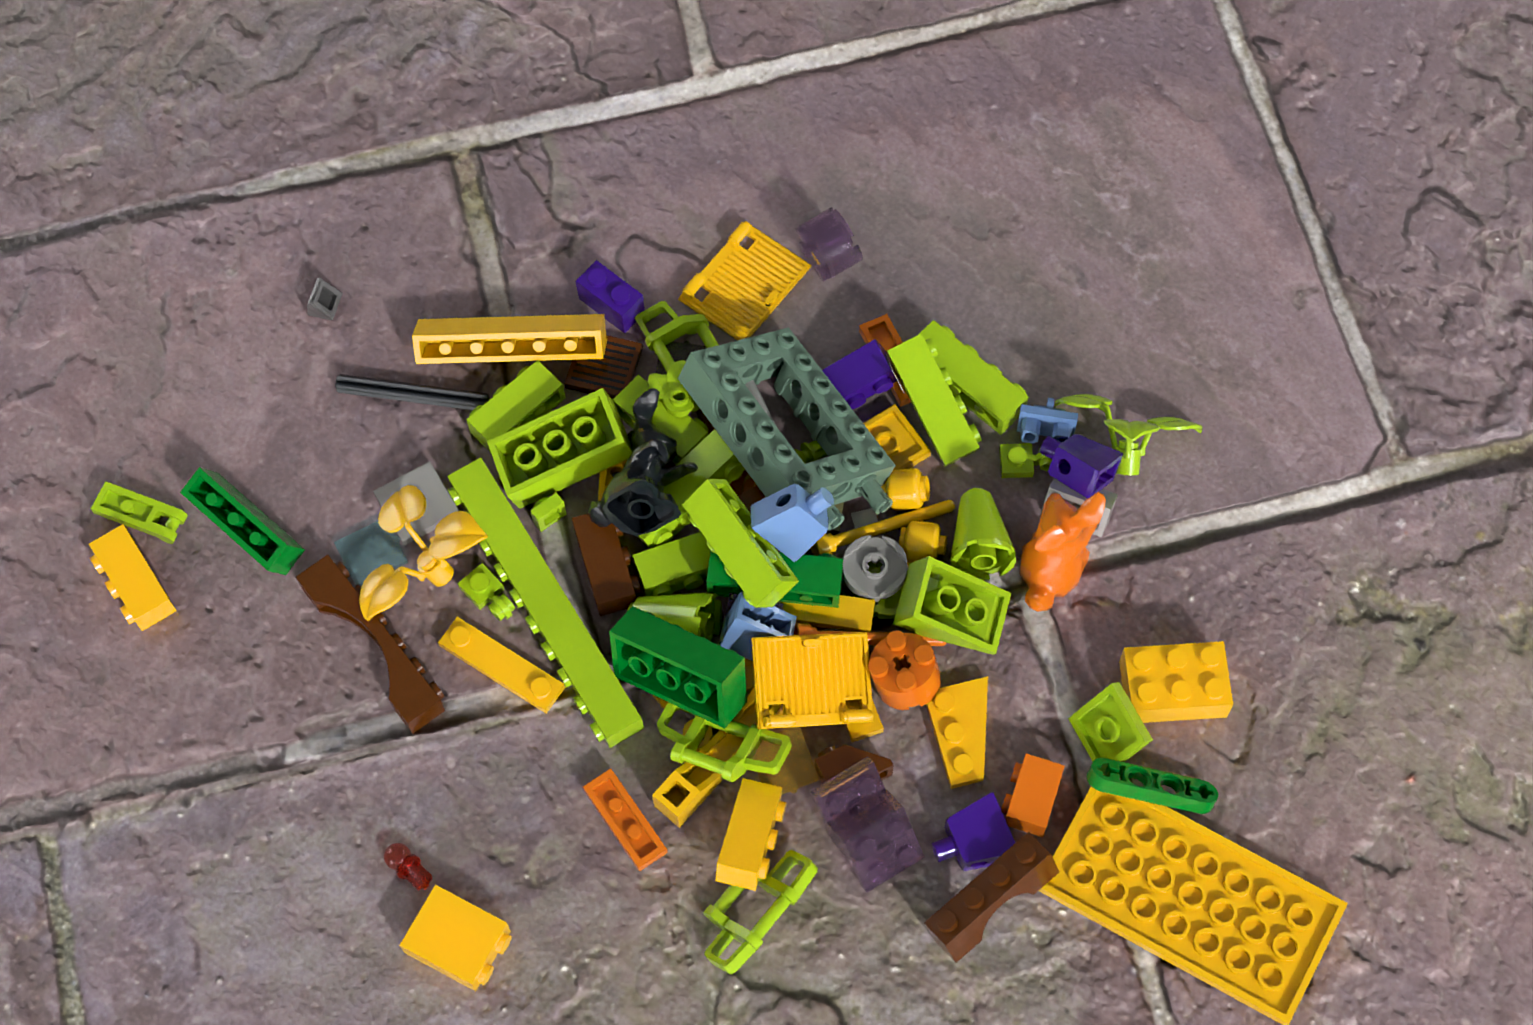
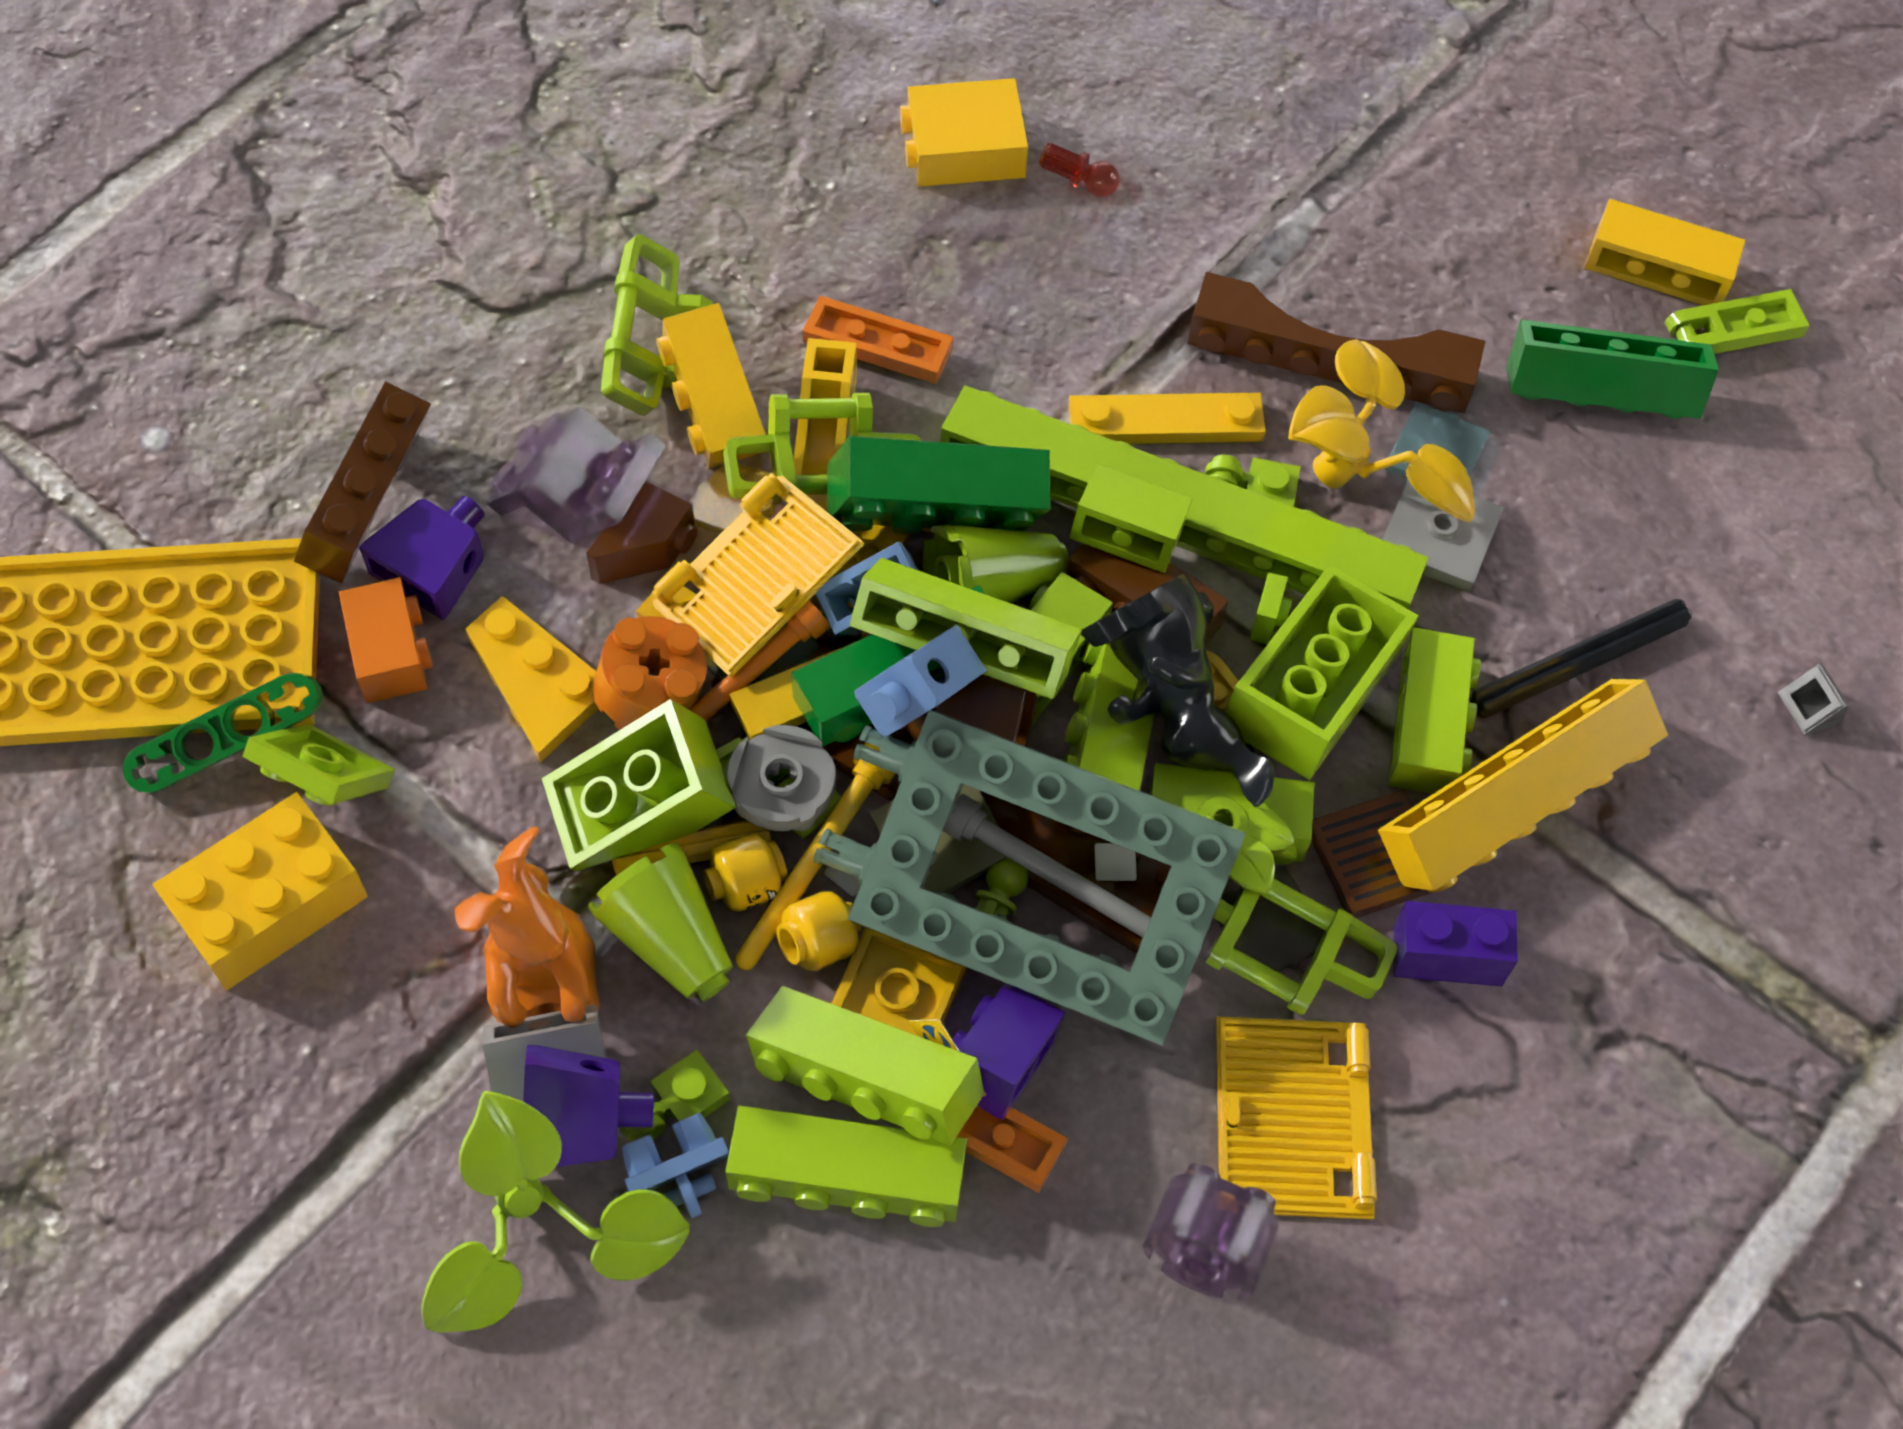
camera: 140 degrees right, 5 degrees down
none -> lime brick [1069,464,1193,573]

